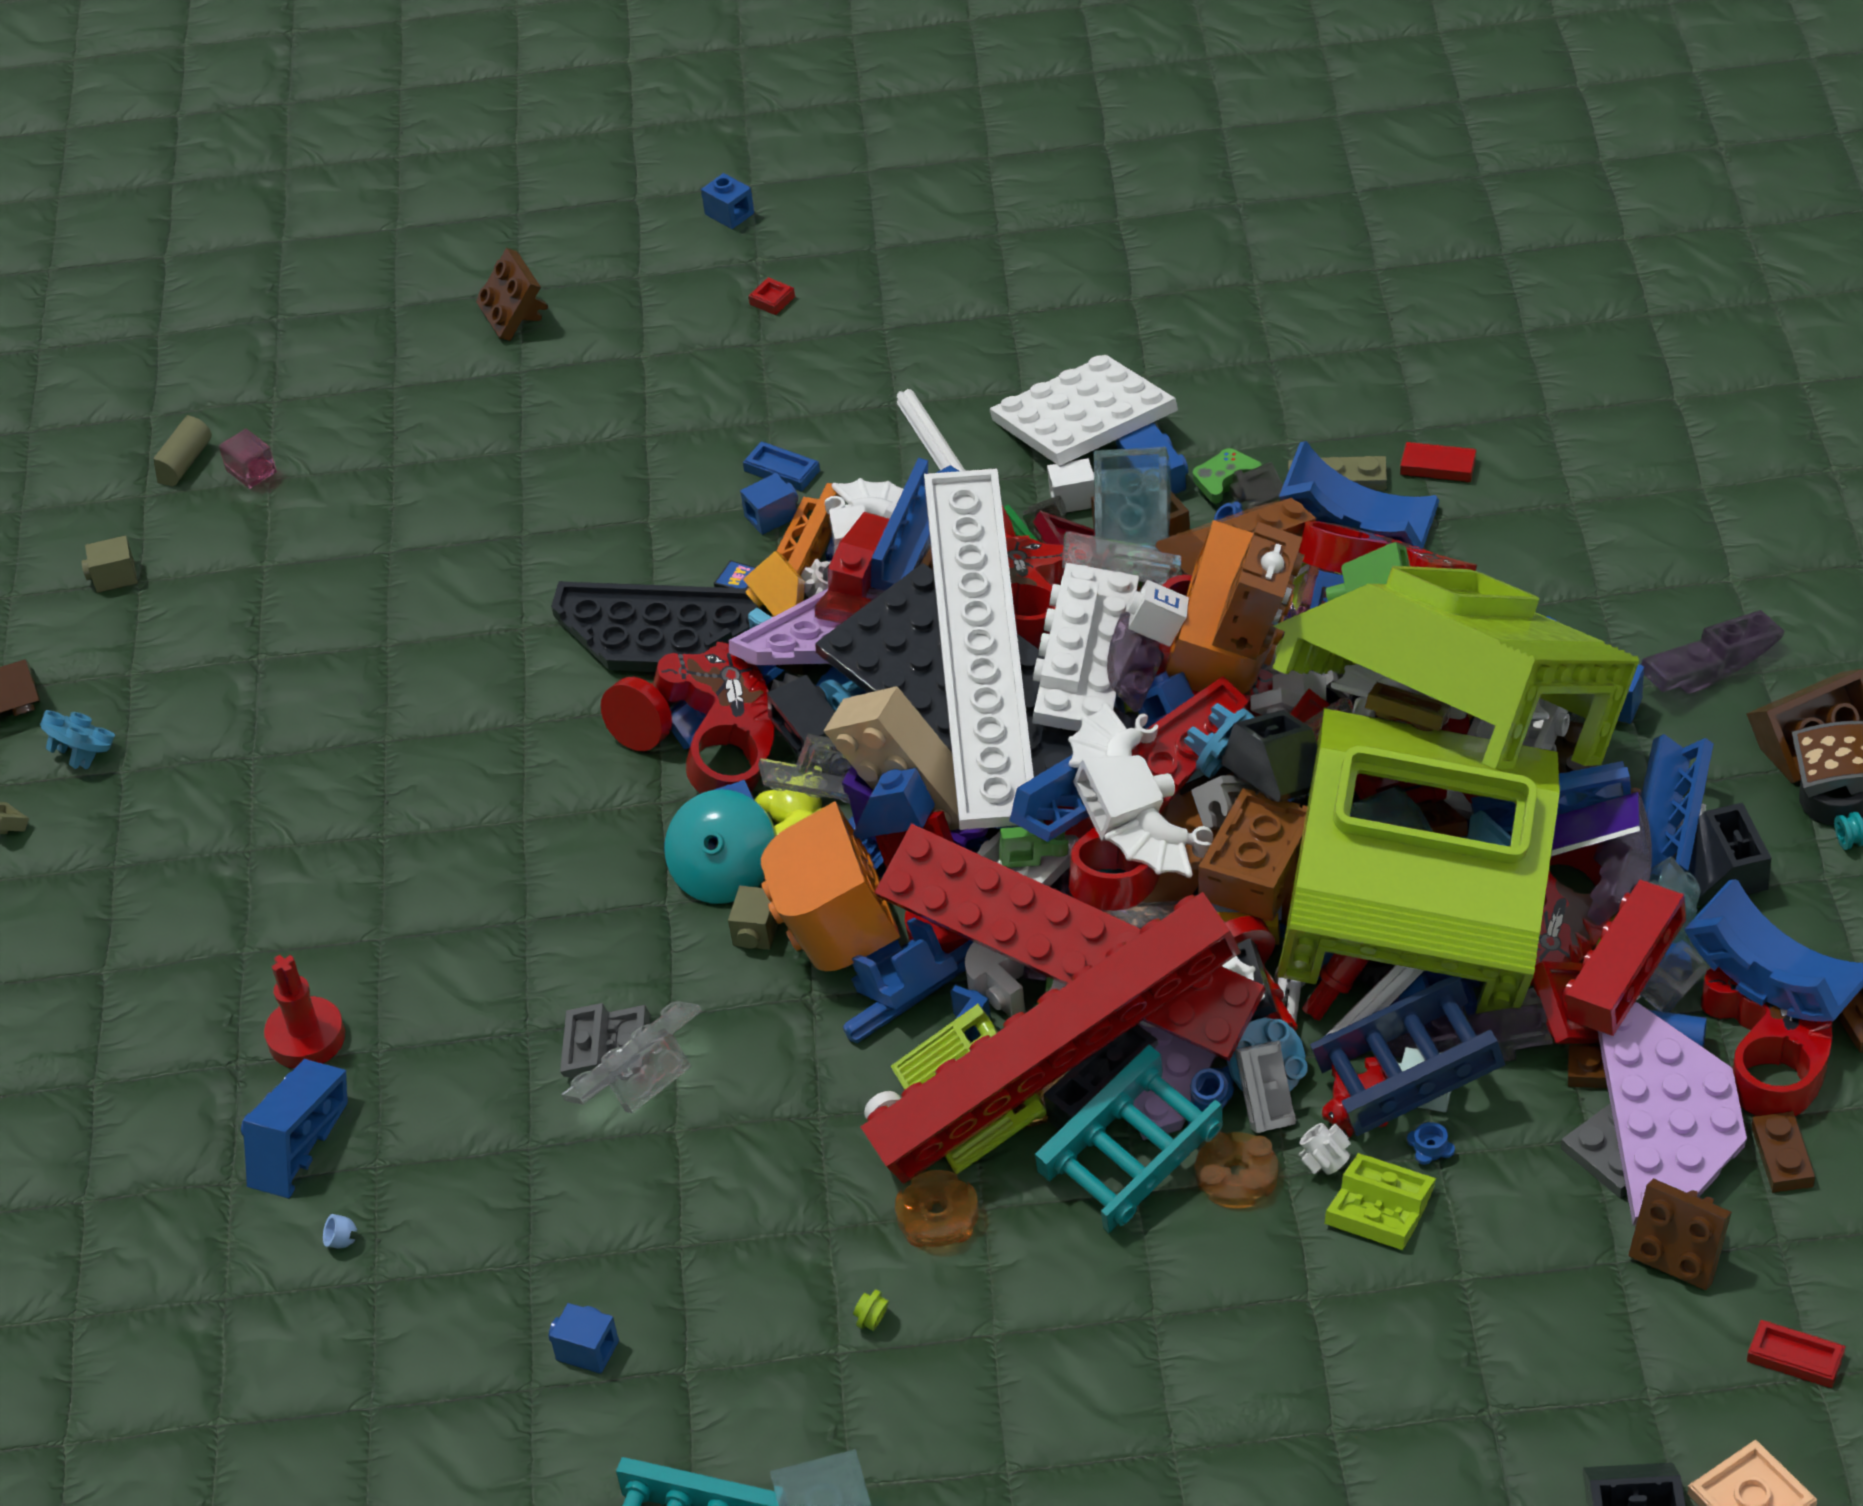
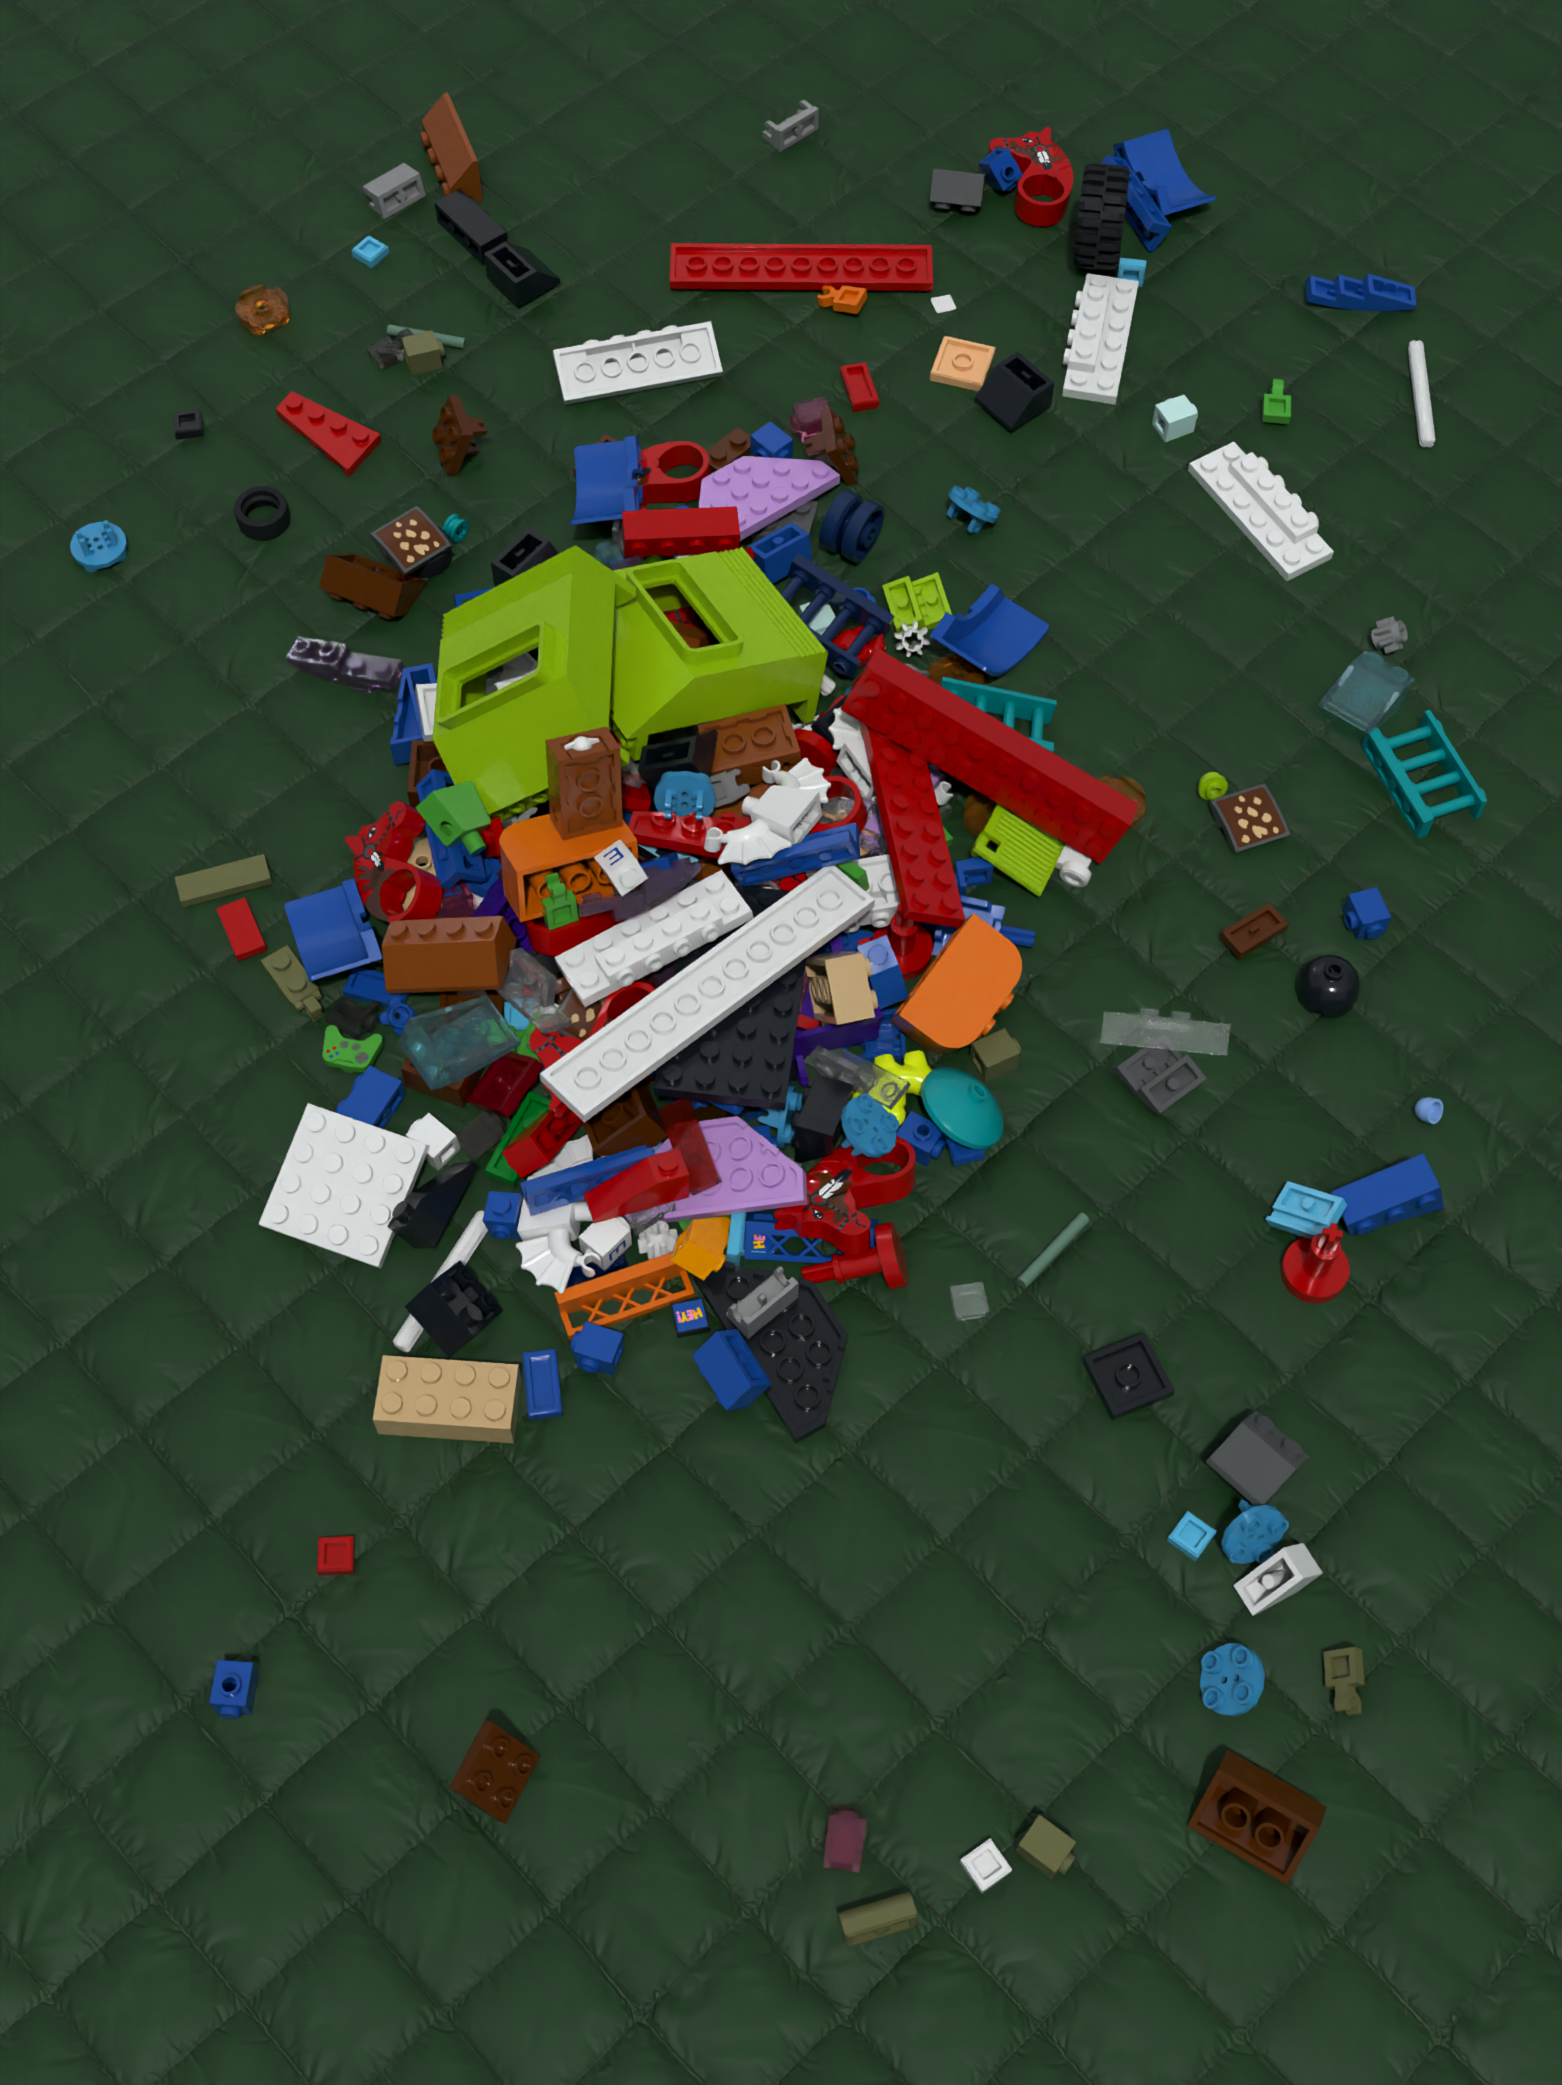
camera: 135 degrees left, 15 degrees up
none -> olive tile [174,854,272,907]
none -> tan brick [373,1355,522,1443]
none -> black slope [387,1162,478,1249]
none -> black slope [404,1260,503,1357]
none -> bright green plate [541,872,579,931]
none -> blue brick [692,1329,772,1411]
none -> light grey hinge [726,1266,799,1339]
none -> blue brick [747,522,812,584]
none -> blue brick [750,421,793,459]
none -> clear pink brick [789,396,829,443]
none -> dark blue wheel [819,490,885,563]
none -> dark azure plate [841,1093,899,1158]
none -> blue panel [930,583,1050,676]
none -> dark azure plate [946,485,1001,534]
none -> clear tile [949,1281,990,1321]
none -> white tile [960,1838,1012,1894]
none -> sand green bar [1016,1212,1090,1288]
none -> black plate [1082,1333,1175,1421]
none -> medium azure tile [1167,1511,1217,1562]
none -> dark grey slope [1206,1411,1310,1506]
none -> slope [1209,783,1290,855]
none -> reddish brown plate [1220,903,1289,959]
none -> dark azure plate [1222,1500,1289,1564]
none -> white slope [1233,1543,1323,1616]
none -> medium azure plate [1265,1181,1347,1240]
none -> black cylinder [1295,954,1360,1019]

